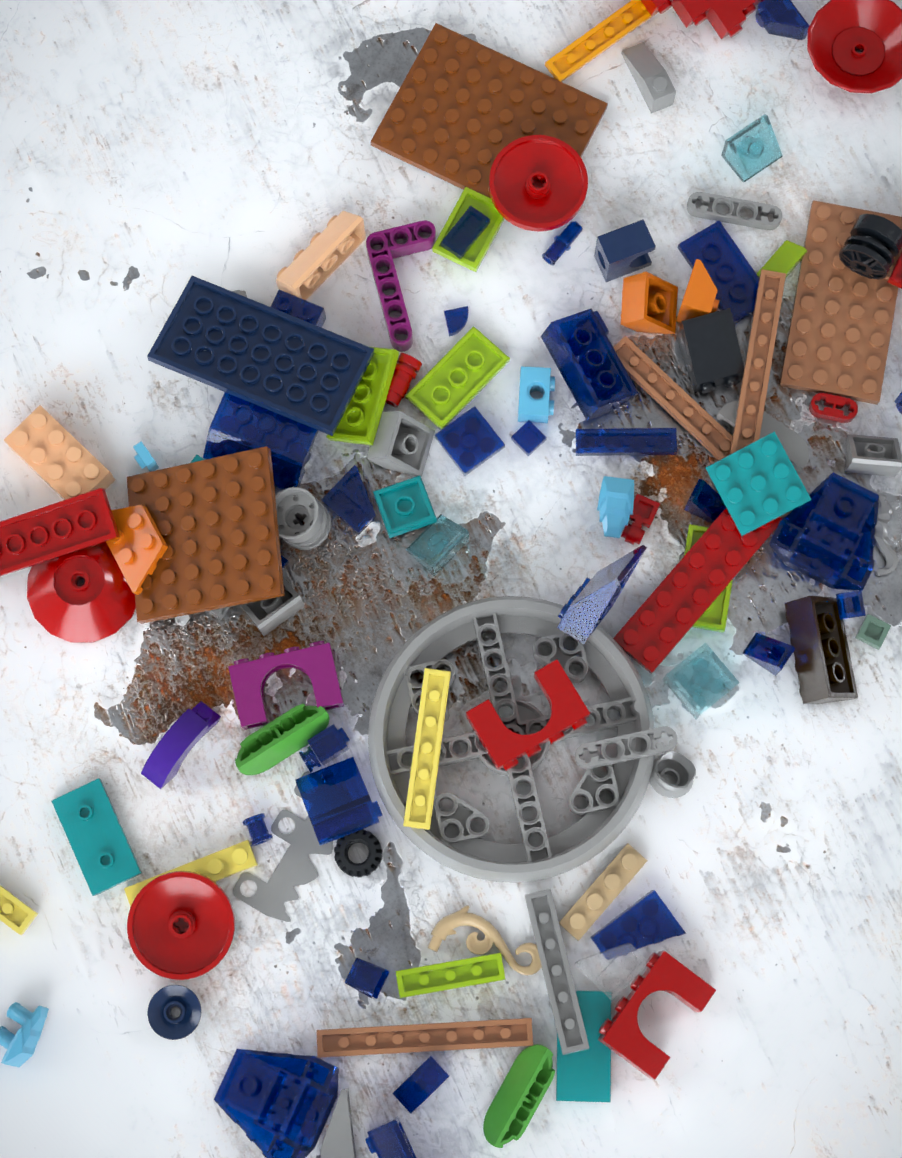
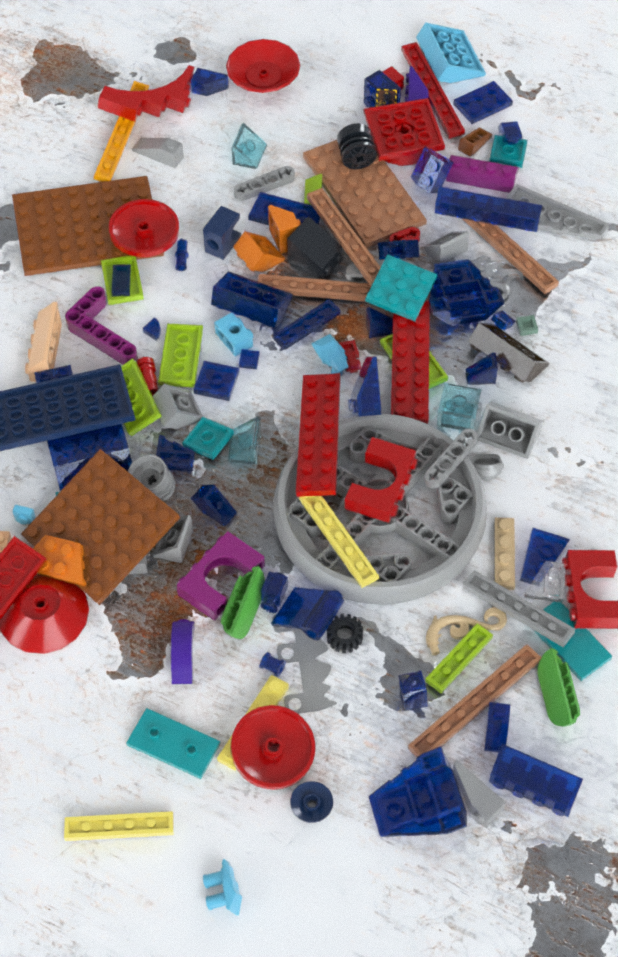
camera: 40 degrees left, 20 degrees down
none -> clear blue slope [191,484,237,526]
none -> red plate [296,373,341,497]
none -> clear blue slope [378,240,419,260]
none -> light grey slope [477,401,544,459]

